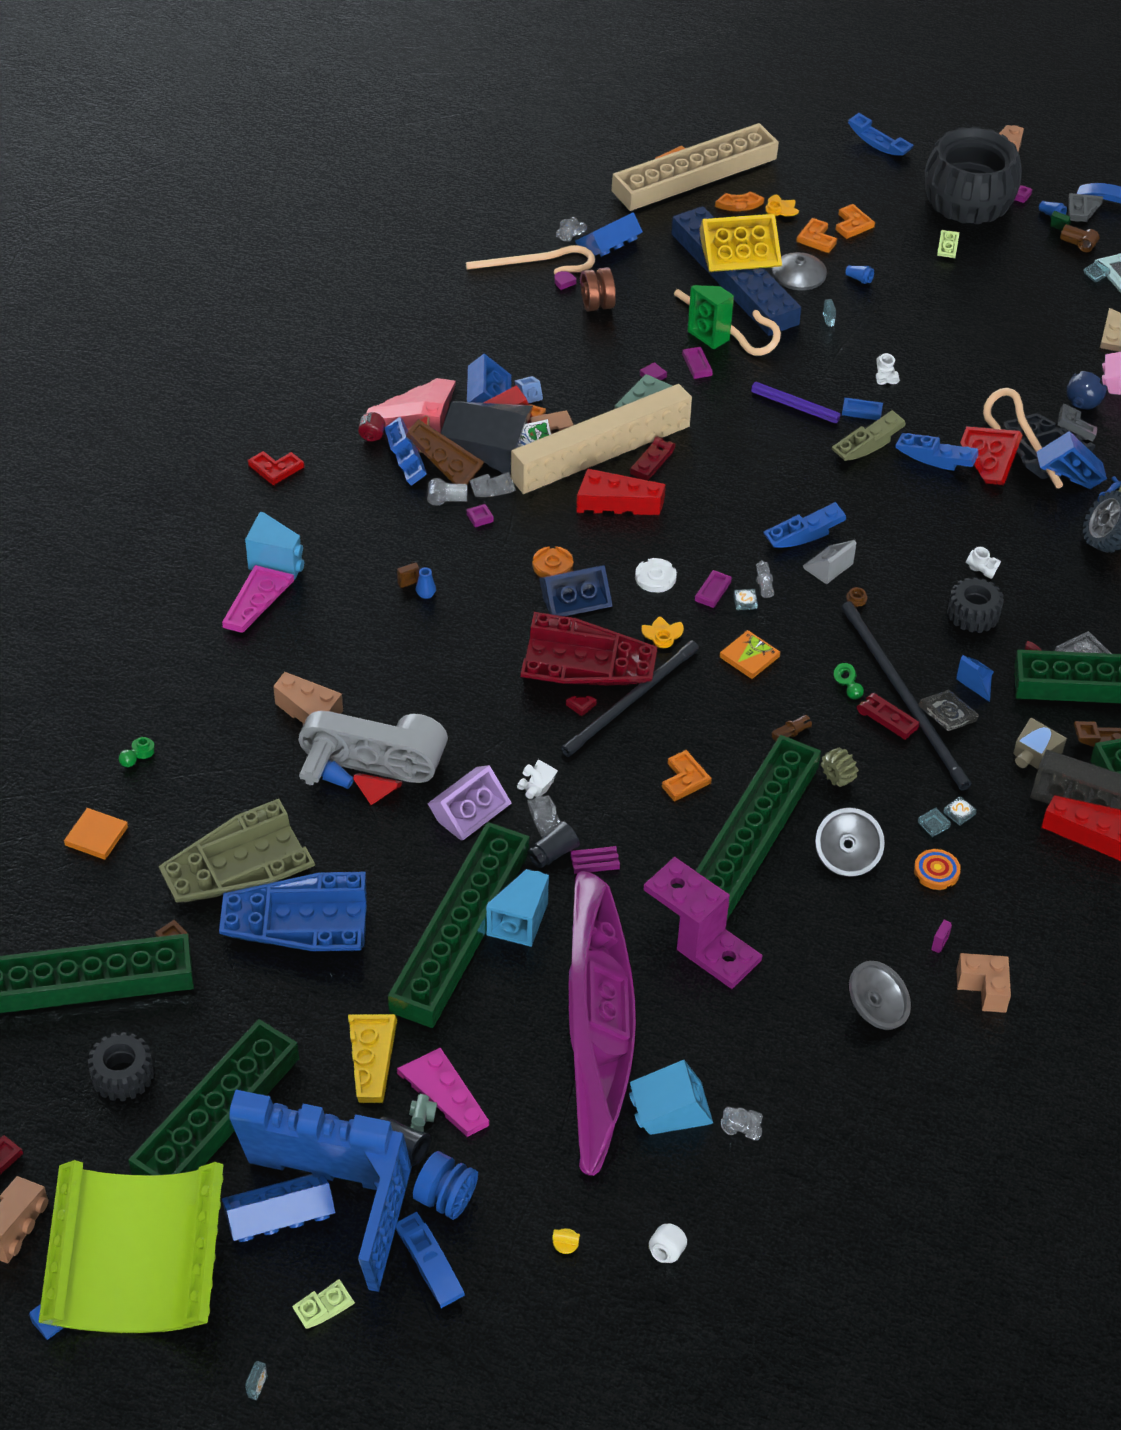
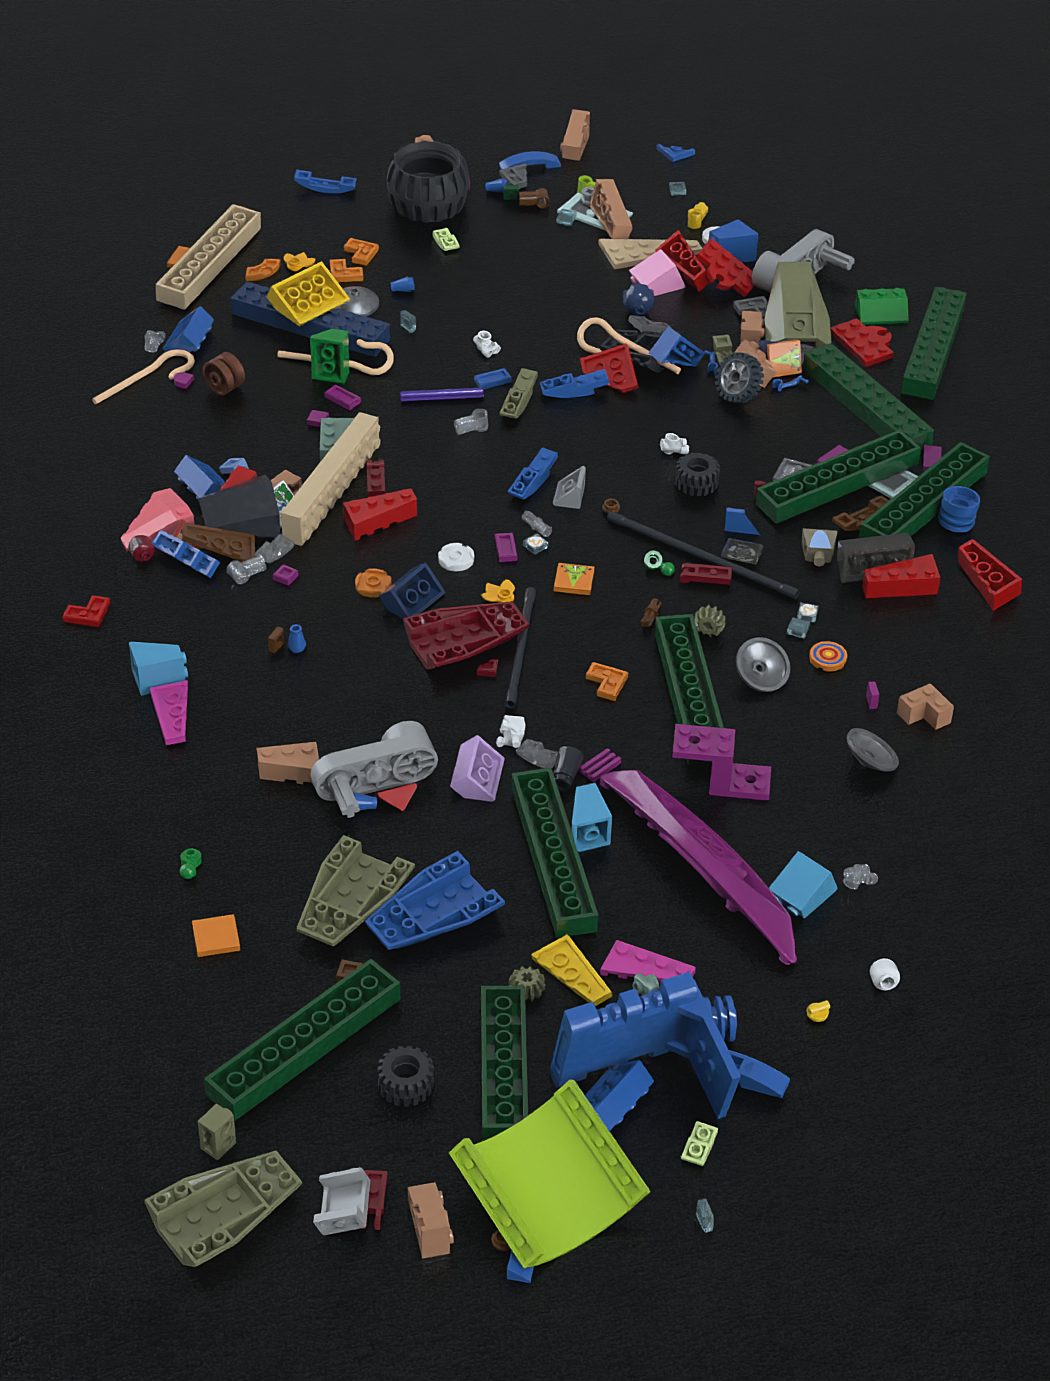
camera: 35 degrees left, 5 degrees down
none -> clear piece [454,409,488,435]
none -> olive gear [509,966,545,1002]

